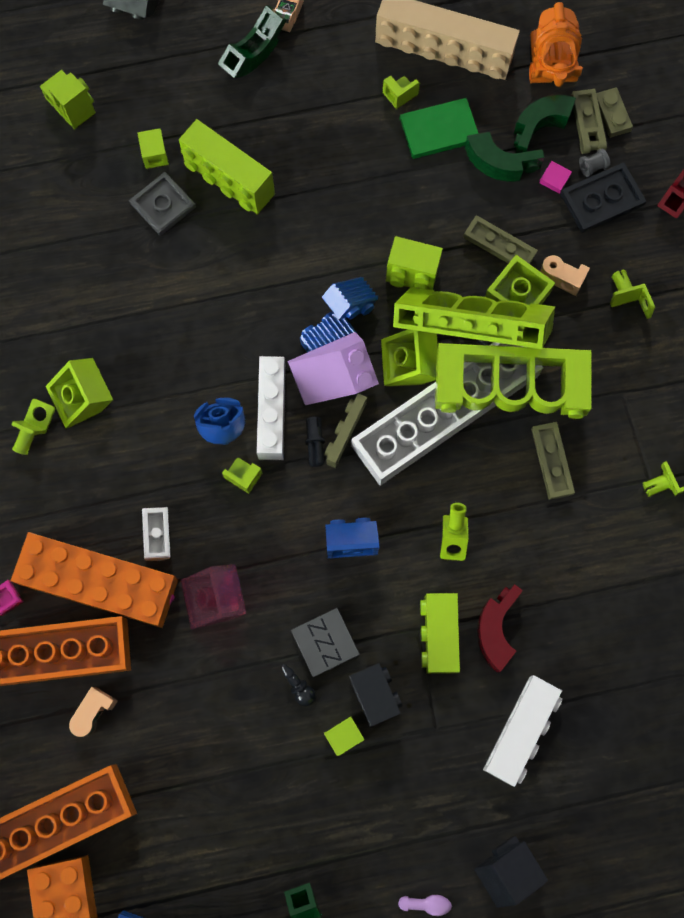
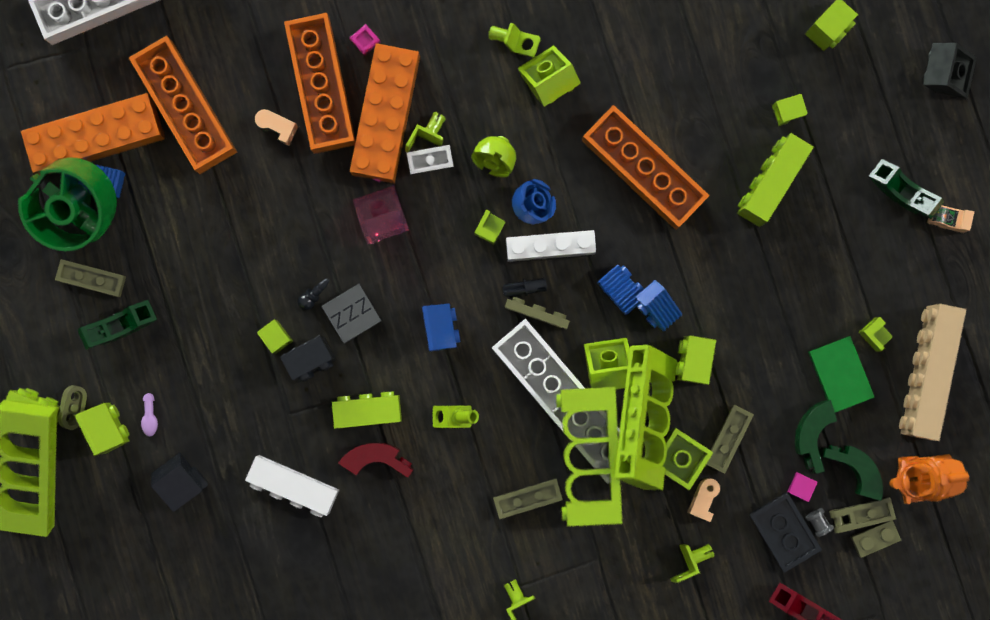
camera: 85 degrees right, 10 degrees up
dark grey tile [129,172,196,236] -> none
lavender slope [287,332,379,405] -> none
none -> lime bracket [405,112,445,152]
none -> lime cylinder [471,136,516,177]
none -> orange brick [582,105,710,230]

